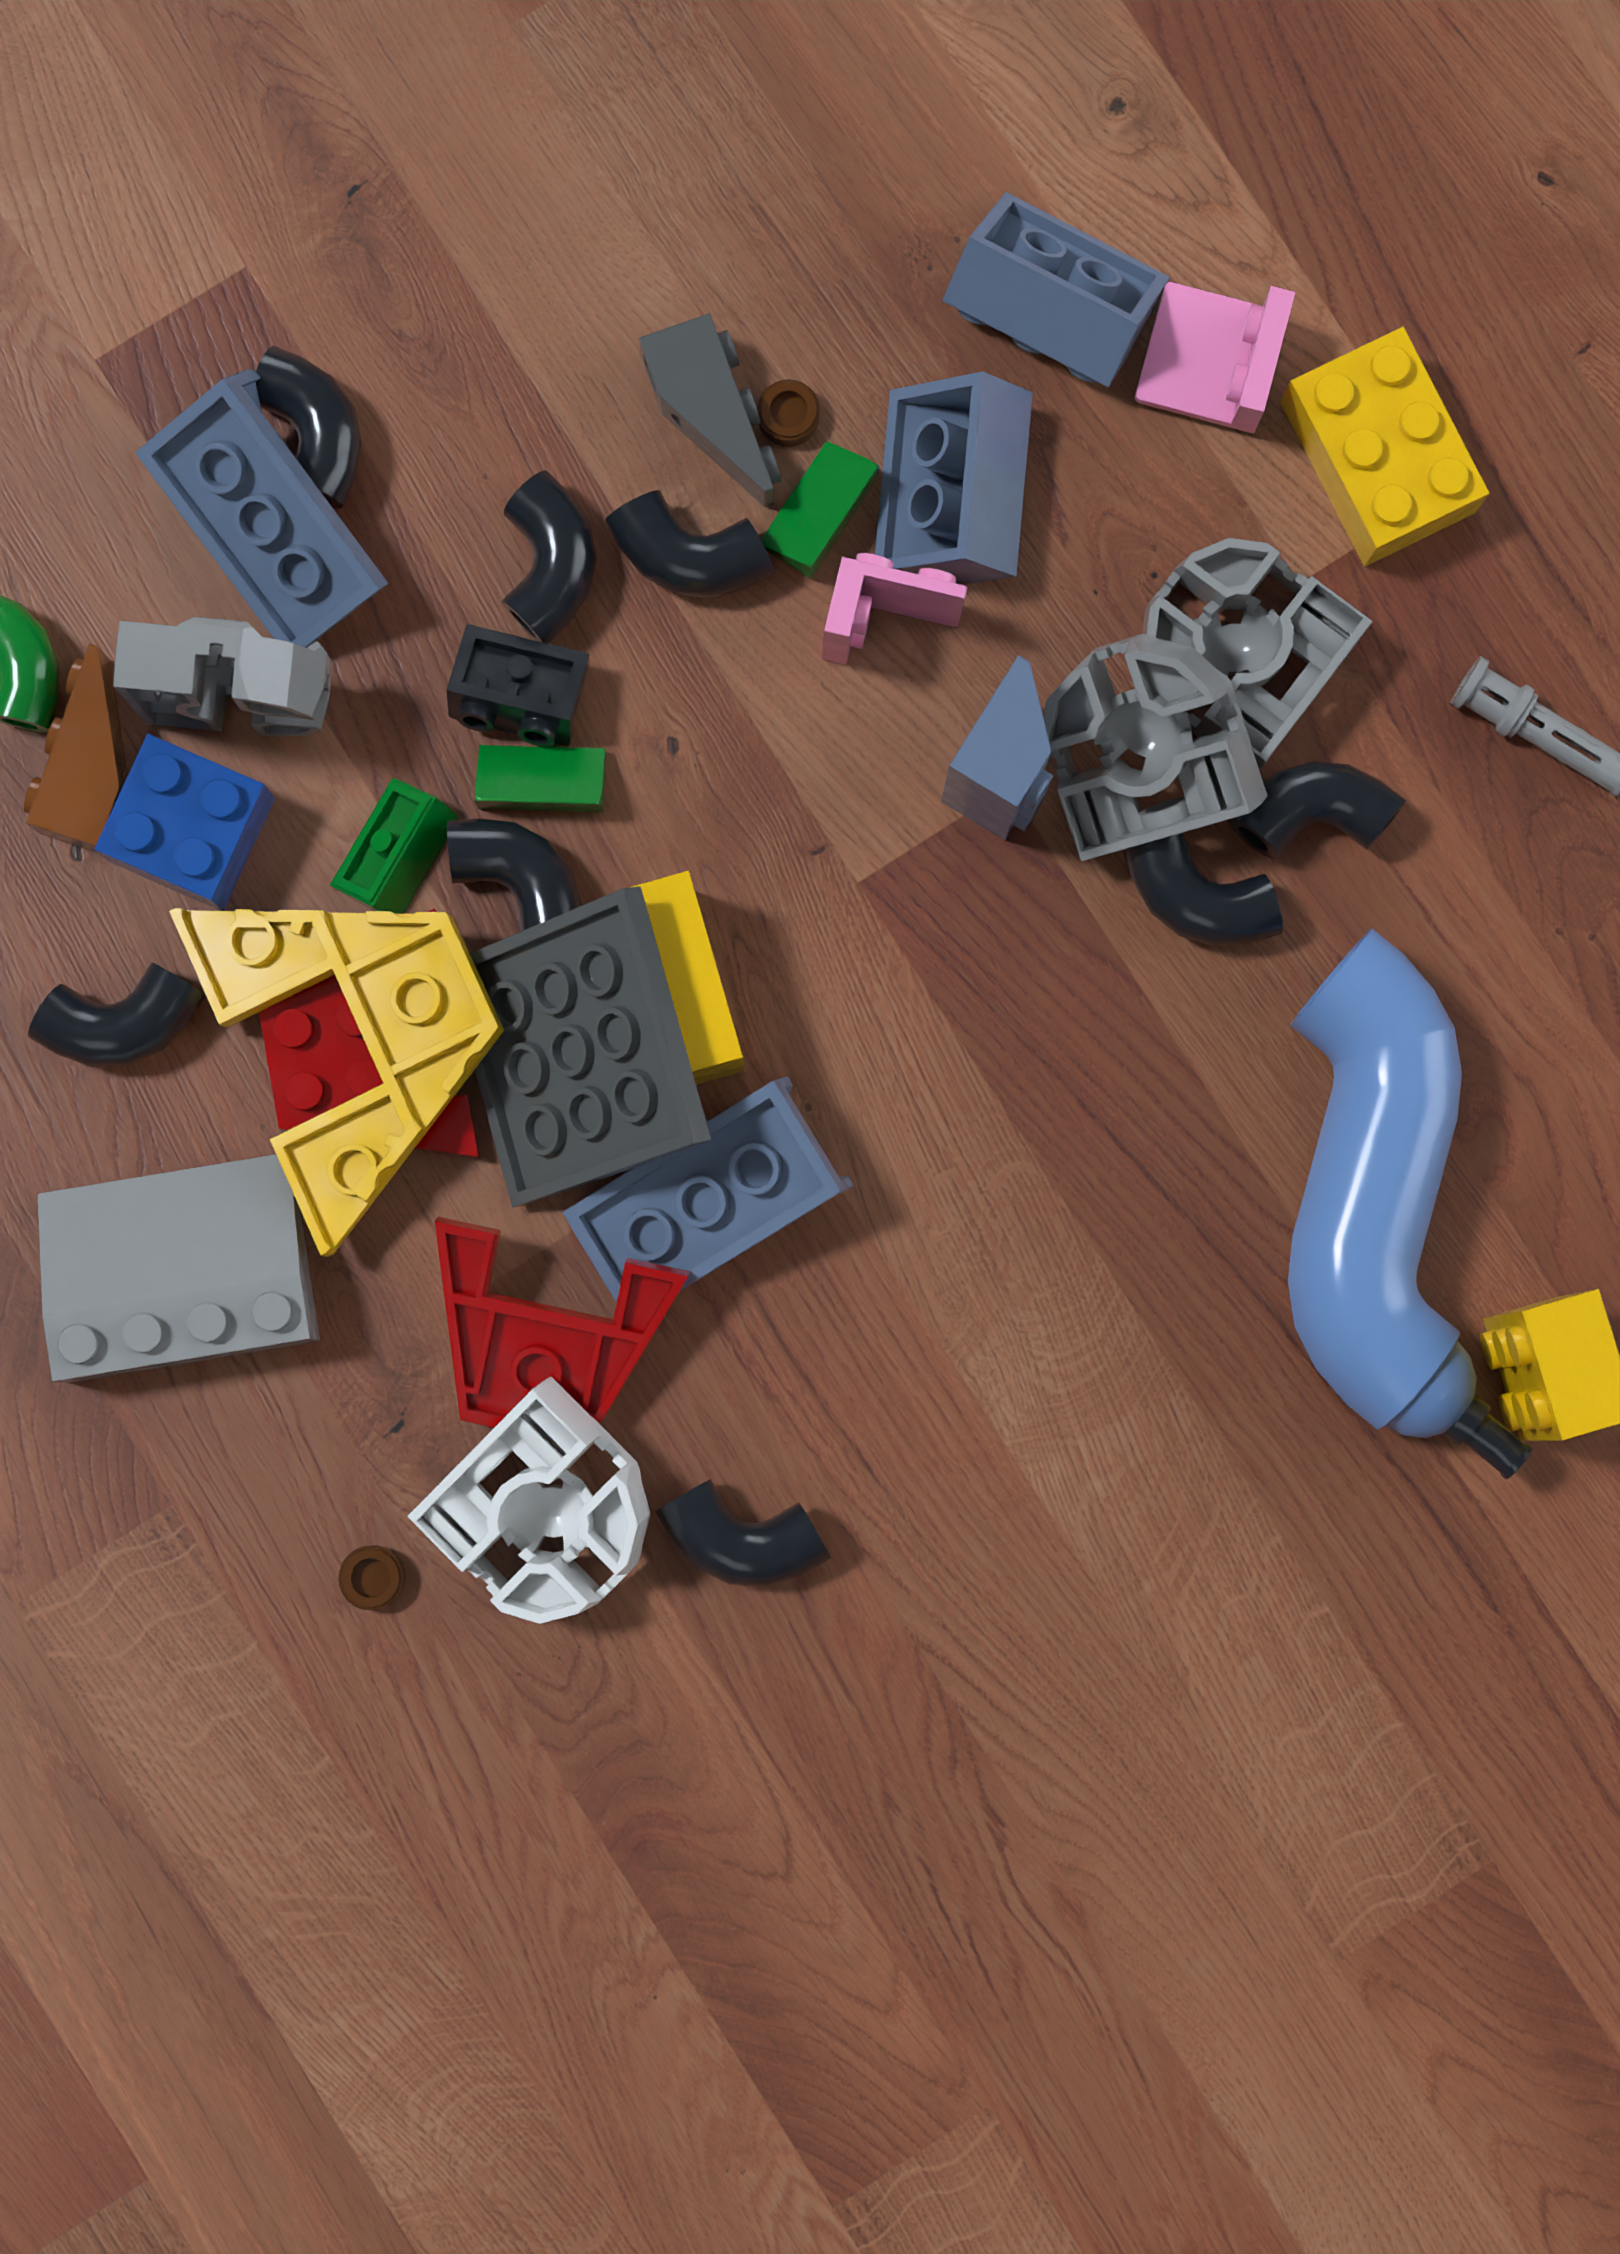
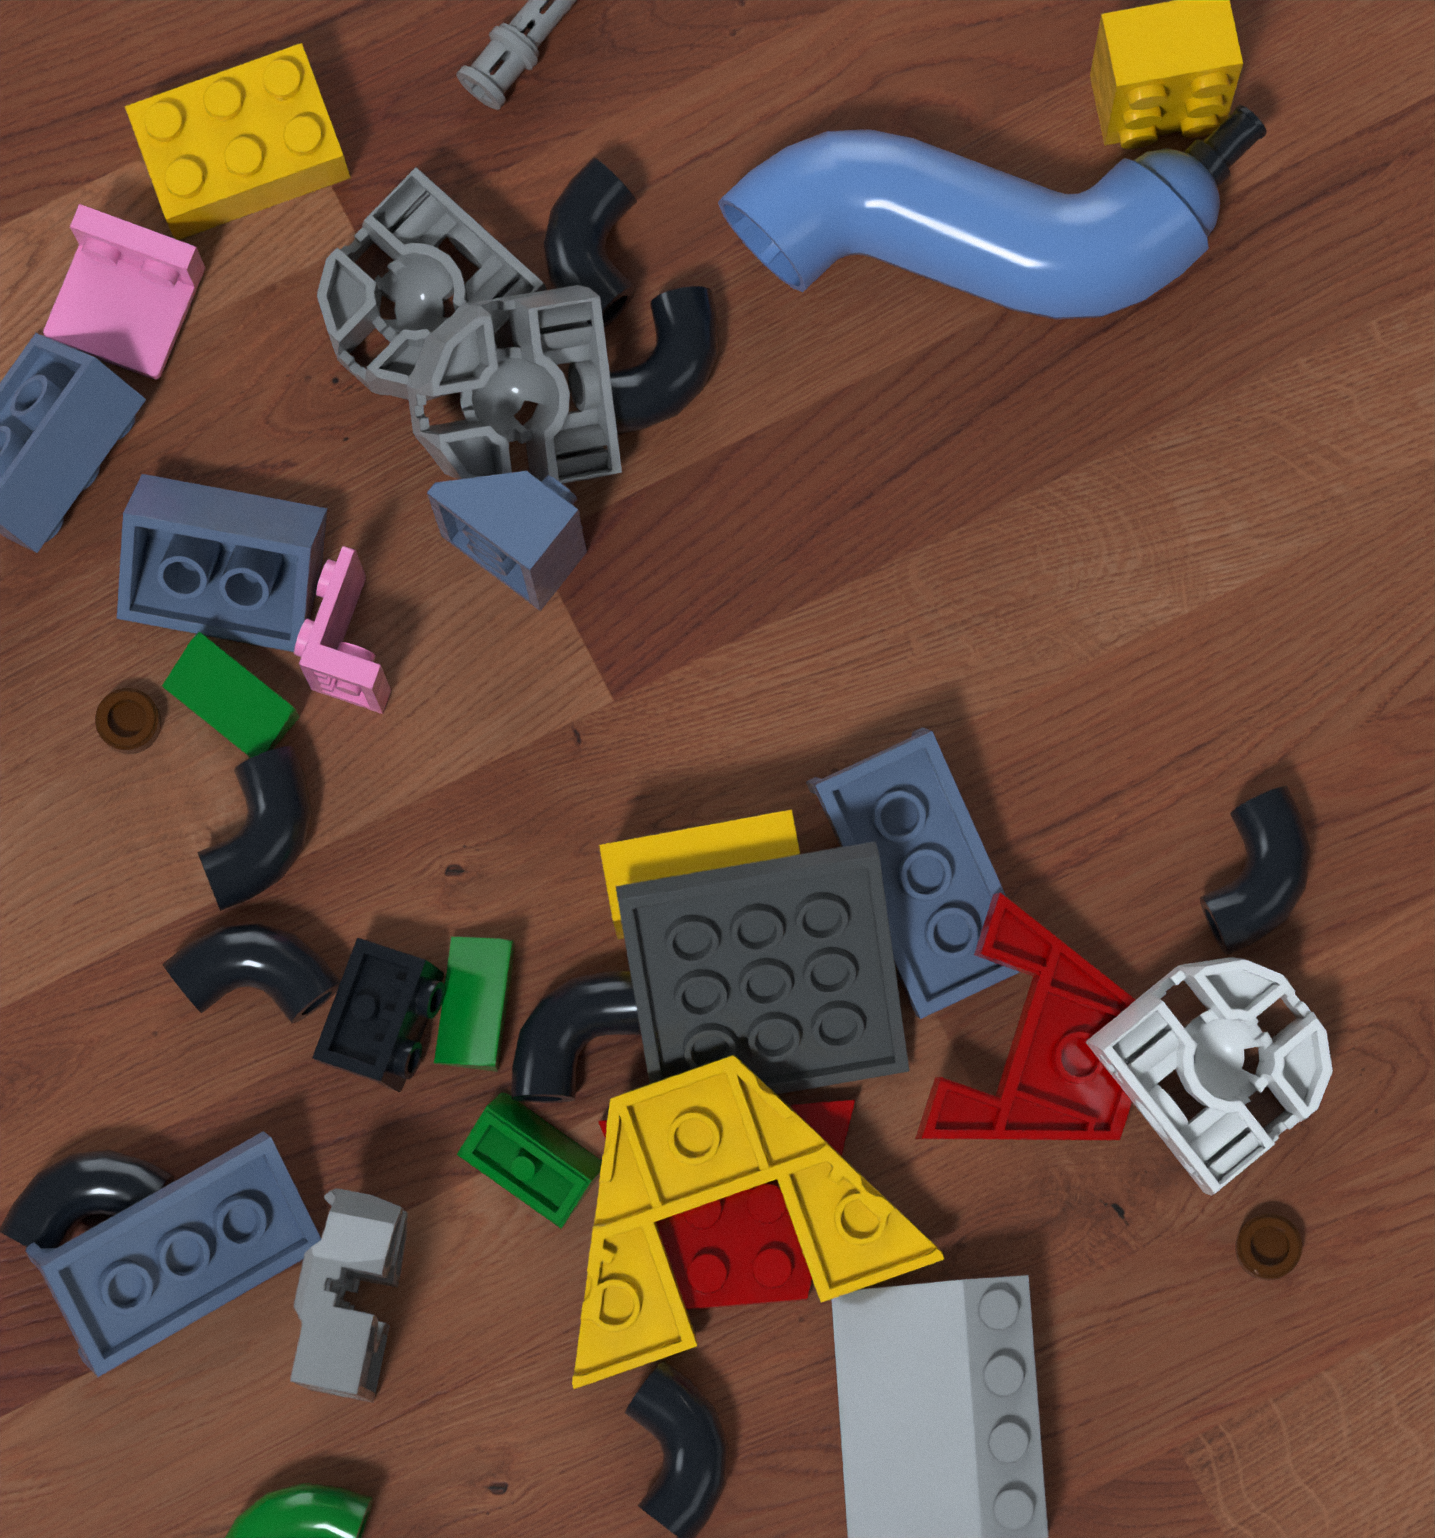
camera: 75 degrees left, 5 degrees down
dark orange slope [24,643,128,853] -> none
blue brick [94,733,275,911] -> none
dark grey slope [639,313,781,508] -> none

